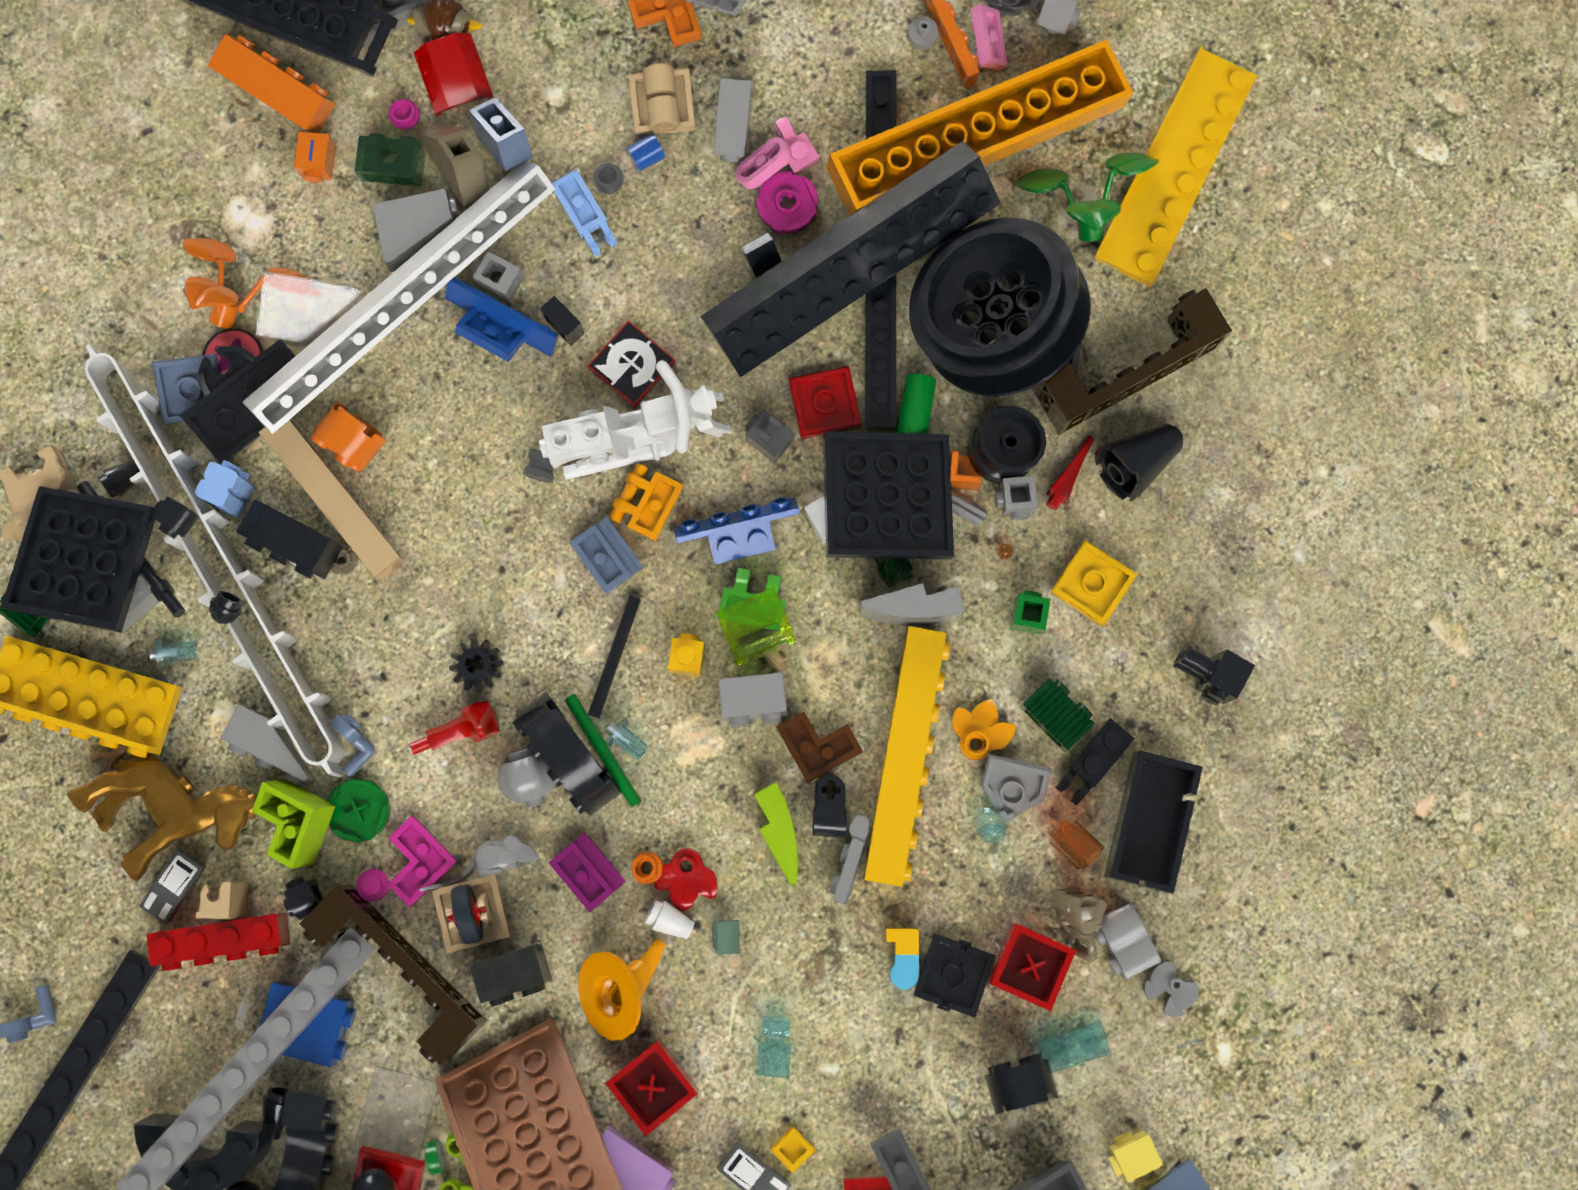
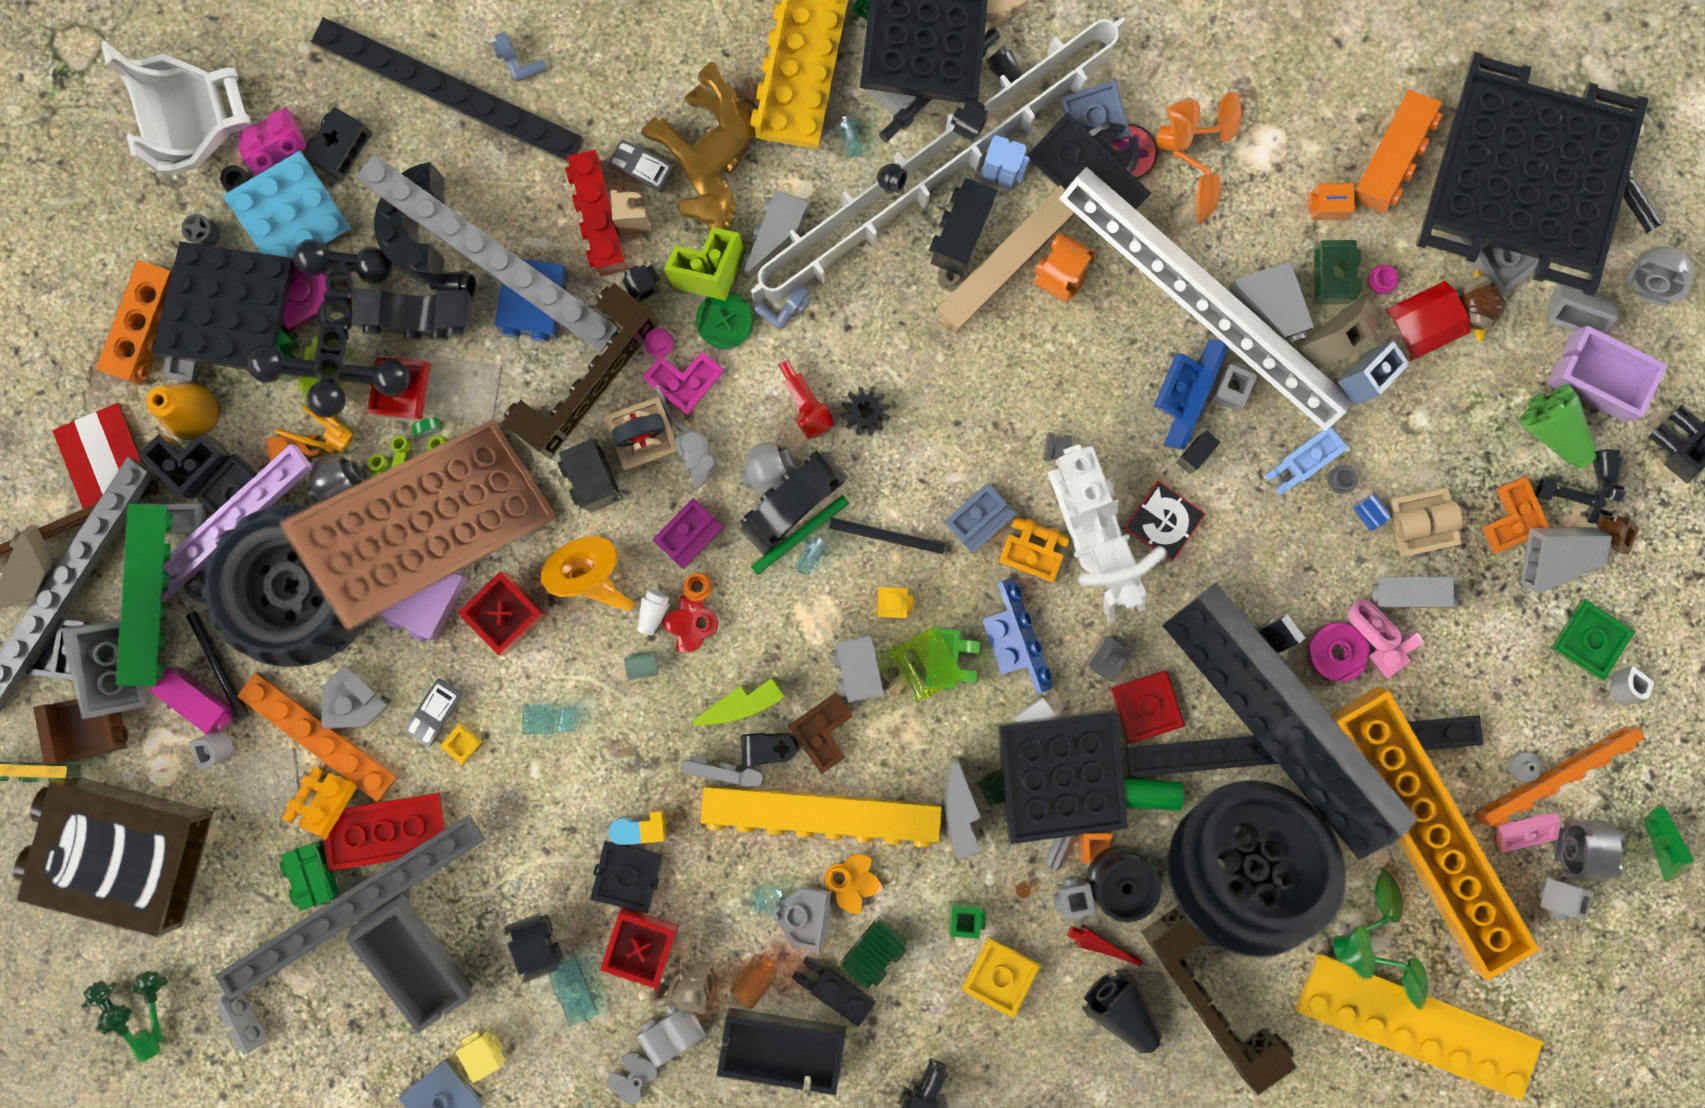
camera: 85 degrees right, 5 degrees up
clear tile [255,271,361,344] -> none

